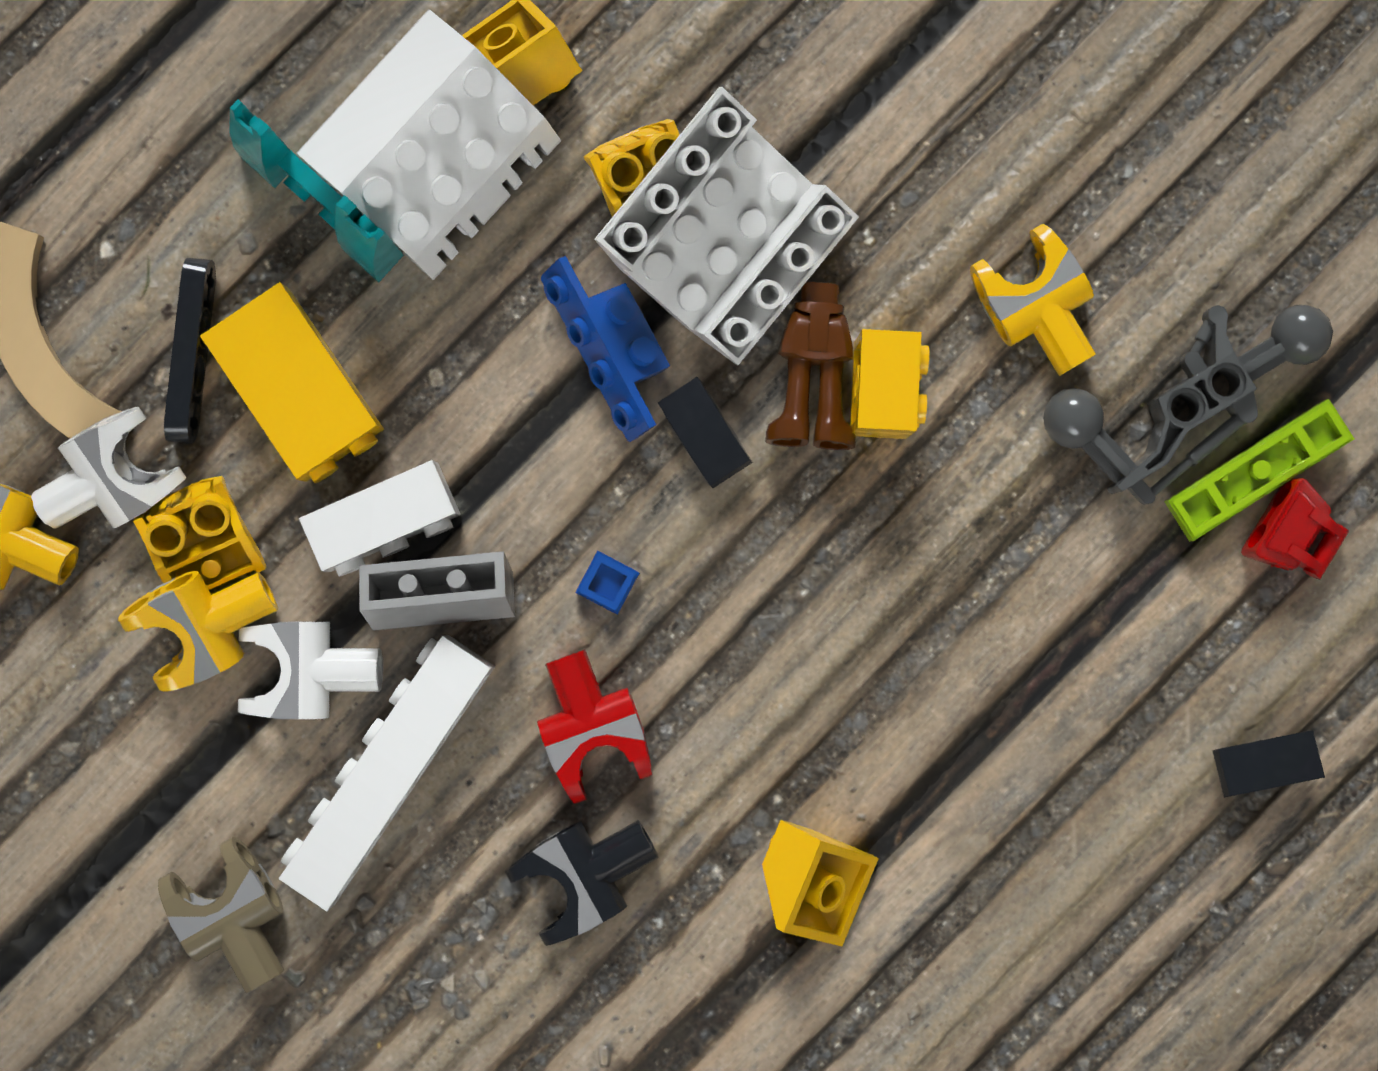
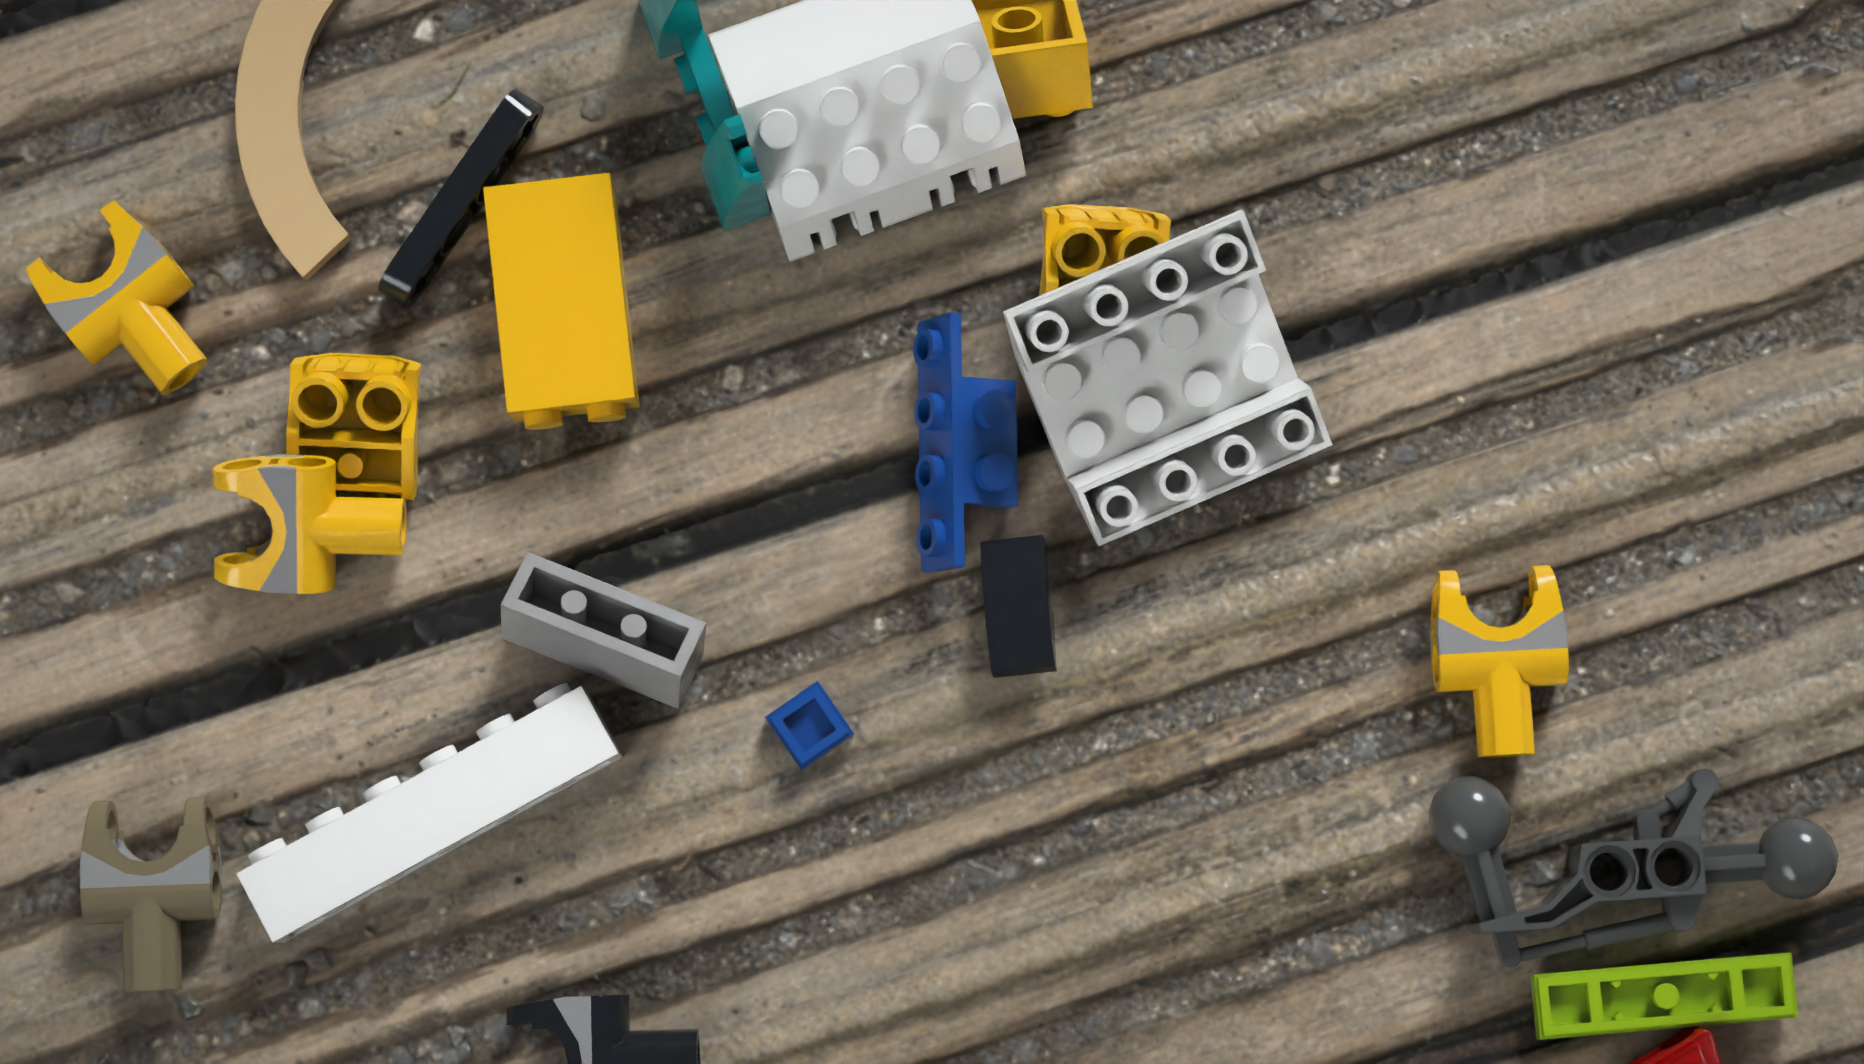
camera: 25 degrees right, 5 degrees down
white connector [31,407,186,529] -> none
white connector [238,622,383,719] -> none
white brick [299,460,461,577] -> none
red connector [537,649,653,804] -> none
reddish brown piece [765,282,856,450] -> none
yellow brick [850,329,929,439] -> none

